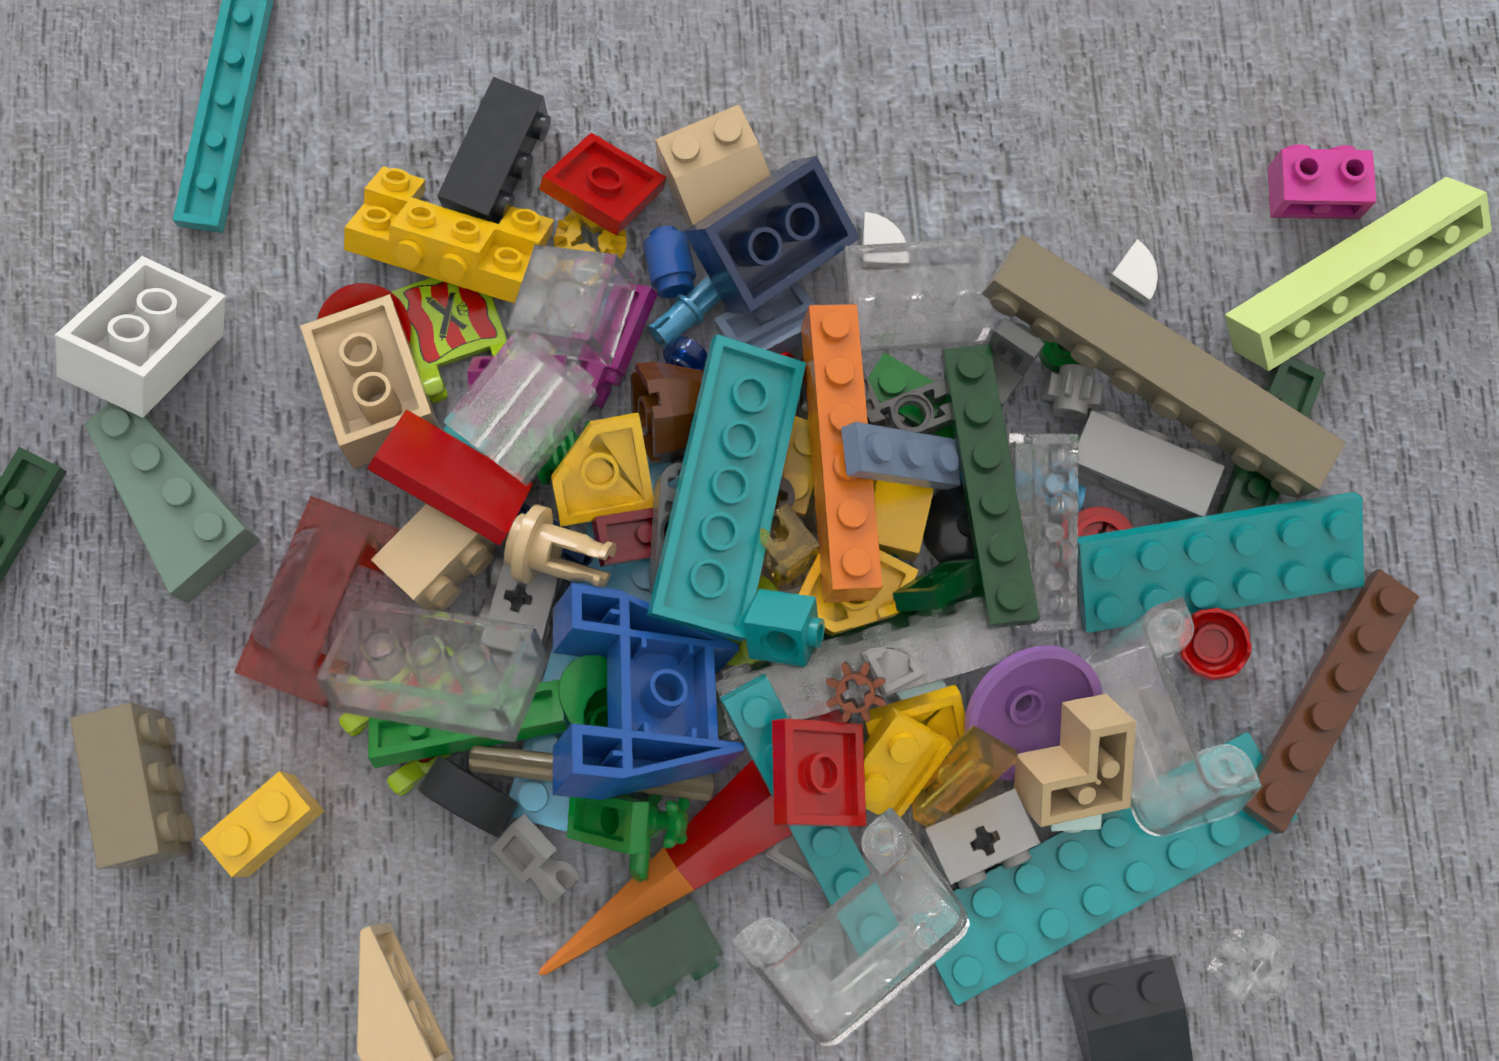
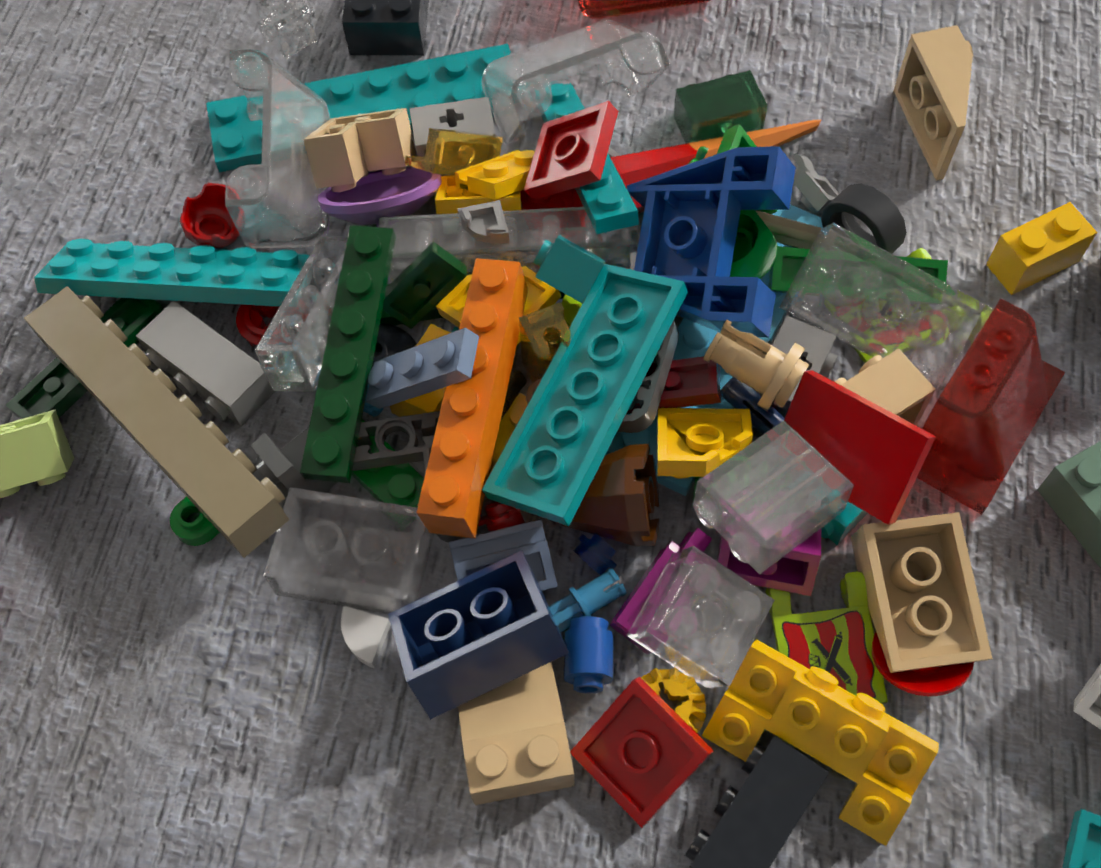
camera: 160 degrees left, 15 degrees down
copper gear [825,661,886,723] -> none
light grey gear [1043,364,1104,420] -> none
white tile [1109,239,1158,305] -> none
reddish brown plate [1235,569,1419,834] -> none

